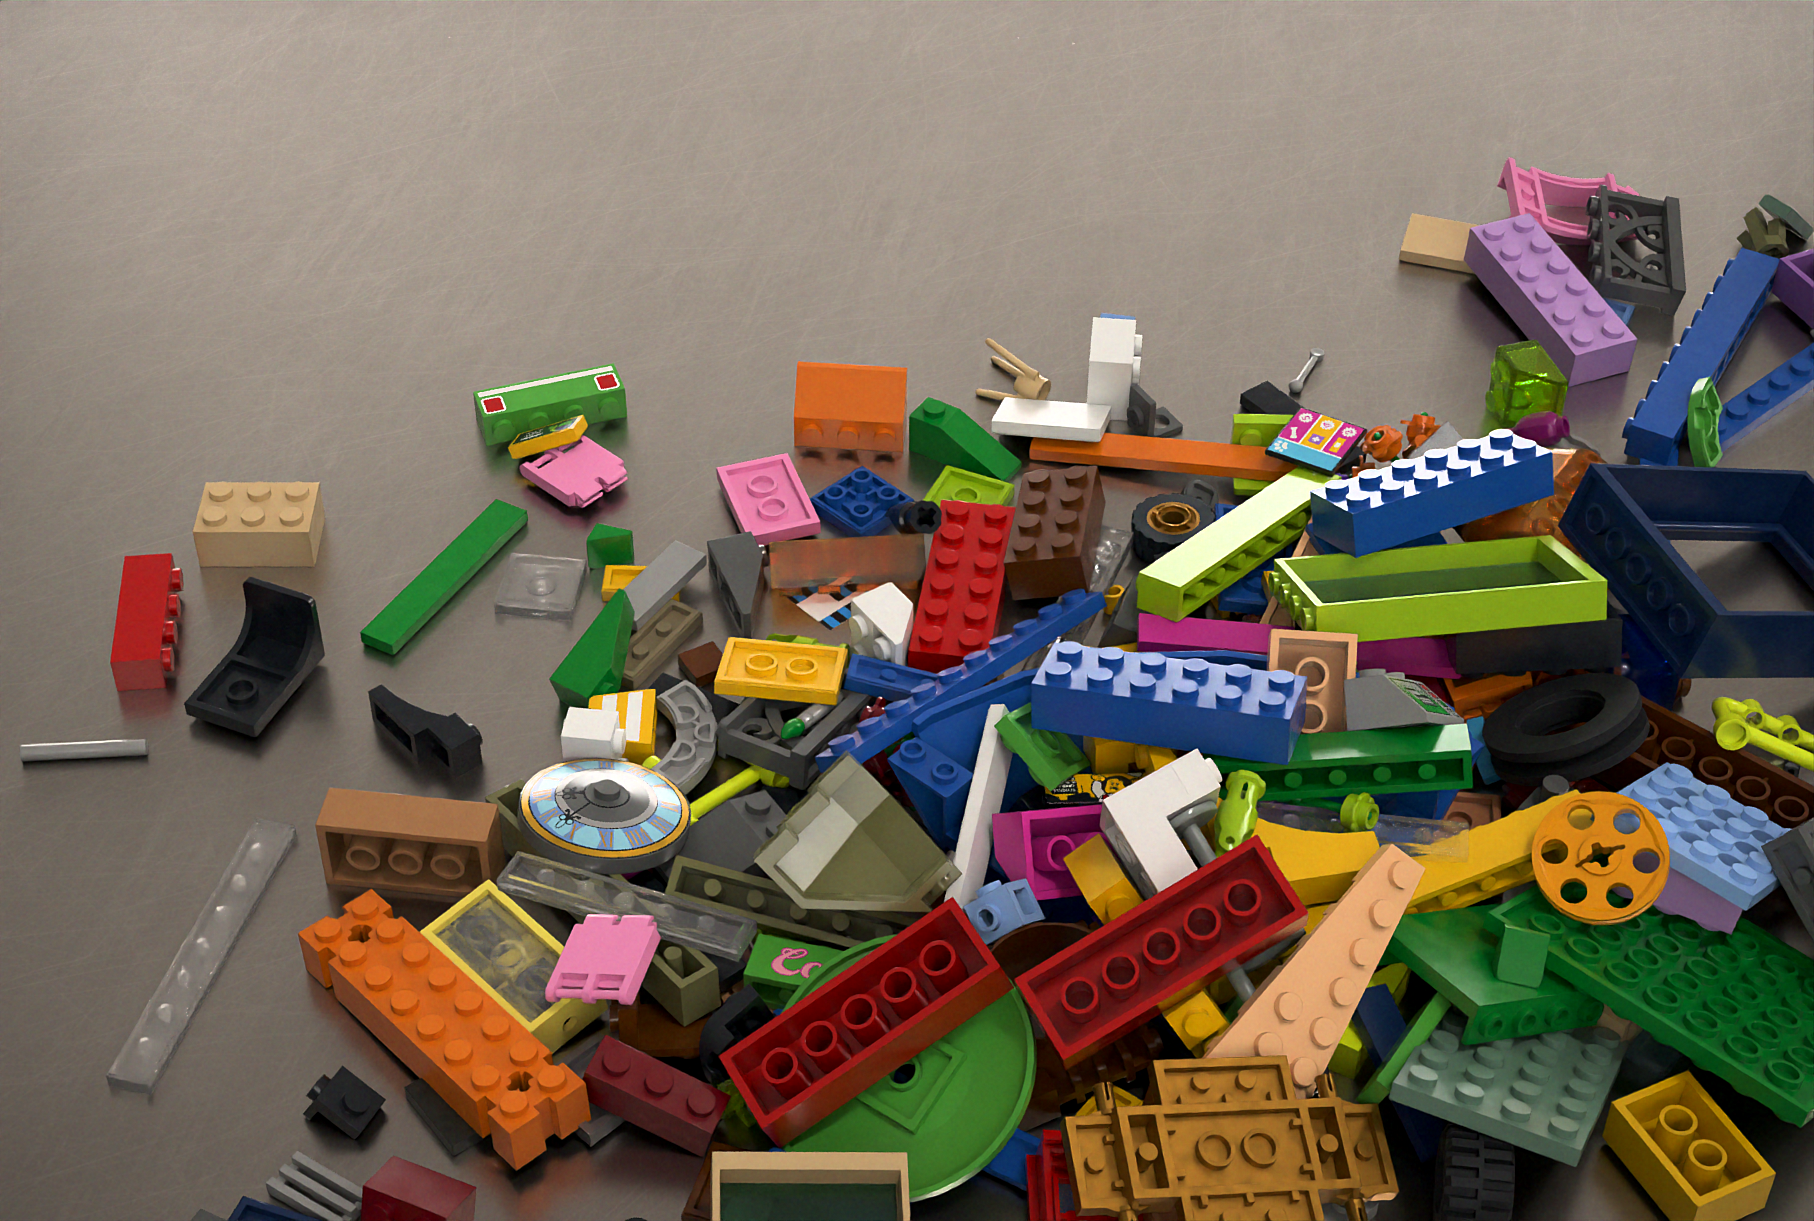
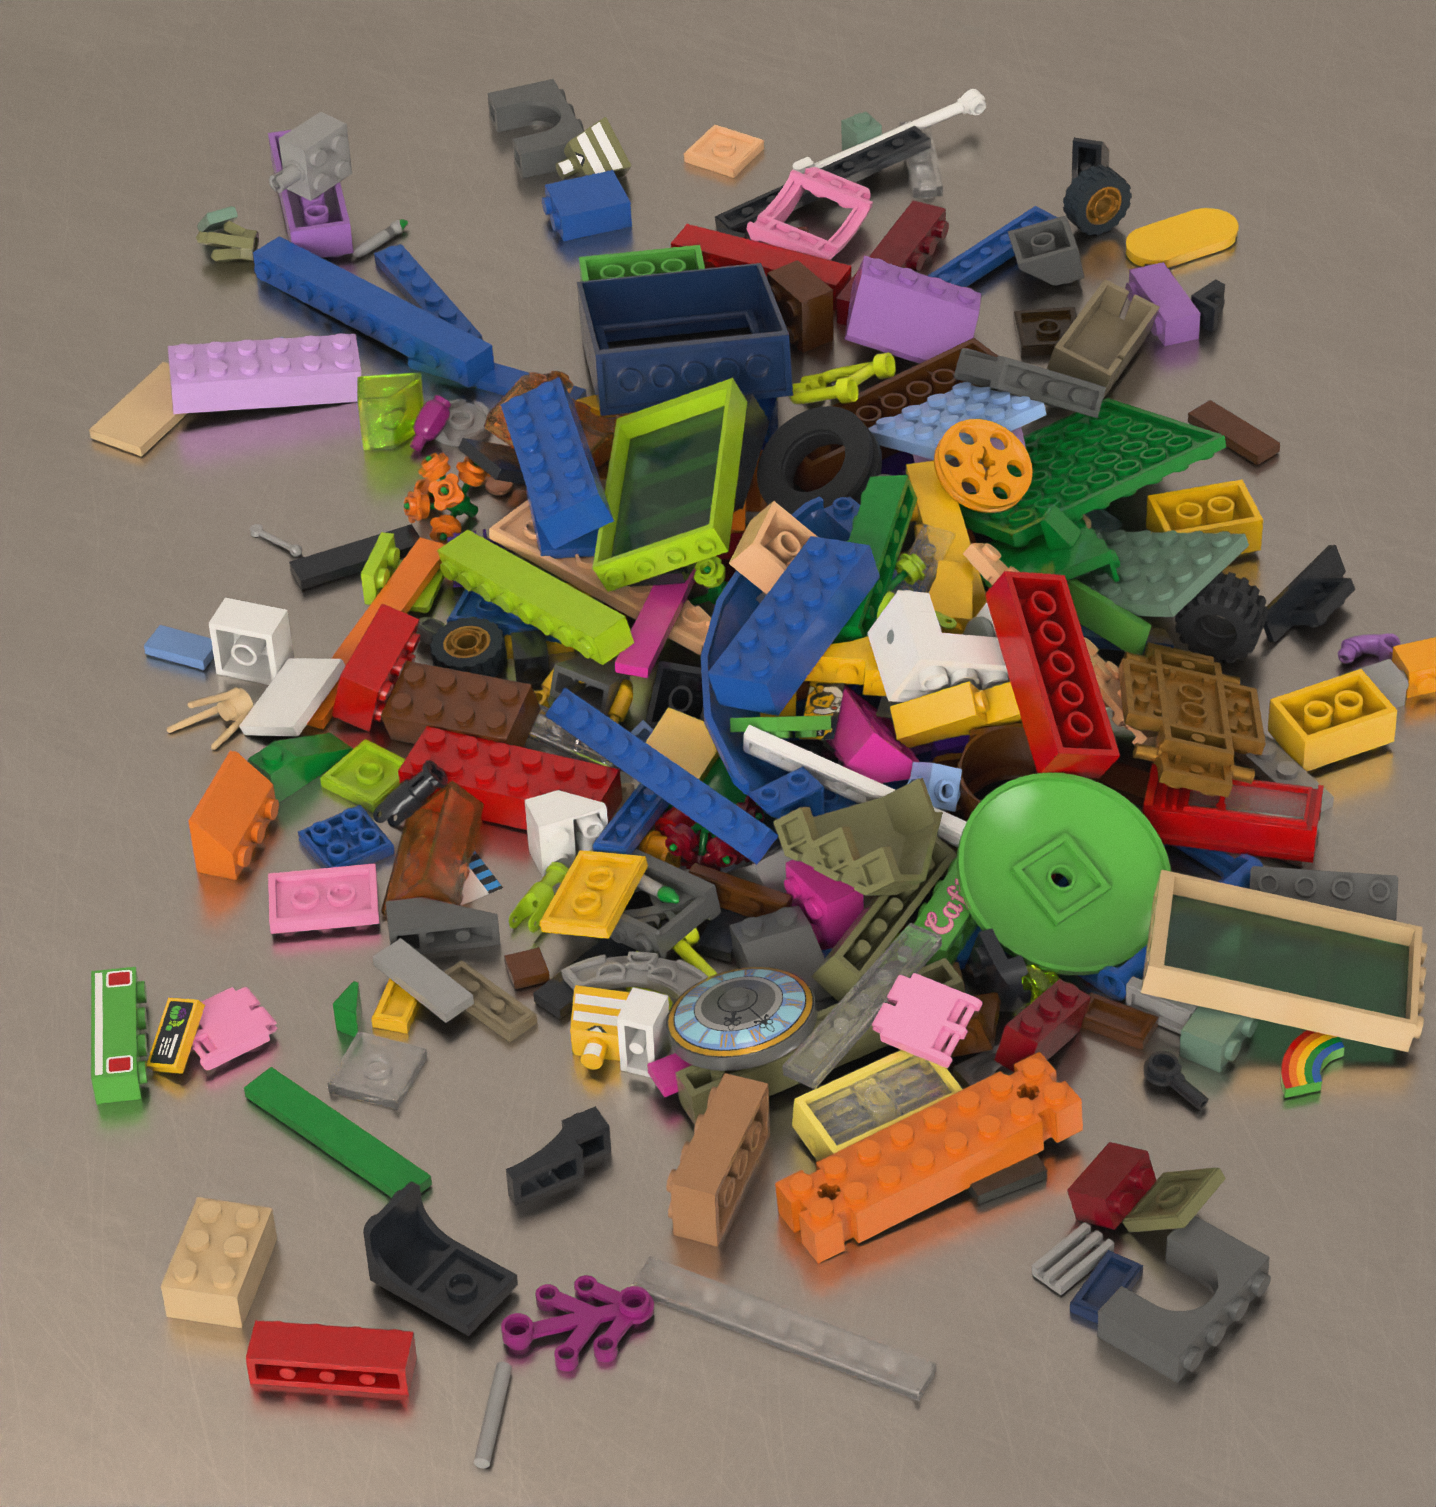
camera: 75 degrees left, 0 degrees up
black bracket [303,1065,386,1140] -> none
green slope [549,588,635,709] -> none
red brick [718,897,1014,1148] -> none
dark grey bracket [1127,384,1183,438] -> none
piece [1265,407,1367,477] -> none
light grey slope [1344,669,1464,731] -> none
bright pink wedge [1497,157,1645,245] -> none
dark grey fence [1586,185,1686,316] -> none
bright green tile [1687,377,1723,468] -> none
none -> red brick [332,603,421,732]
none -> magenta plant [501,1275,654,1371]

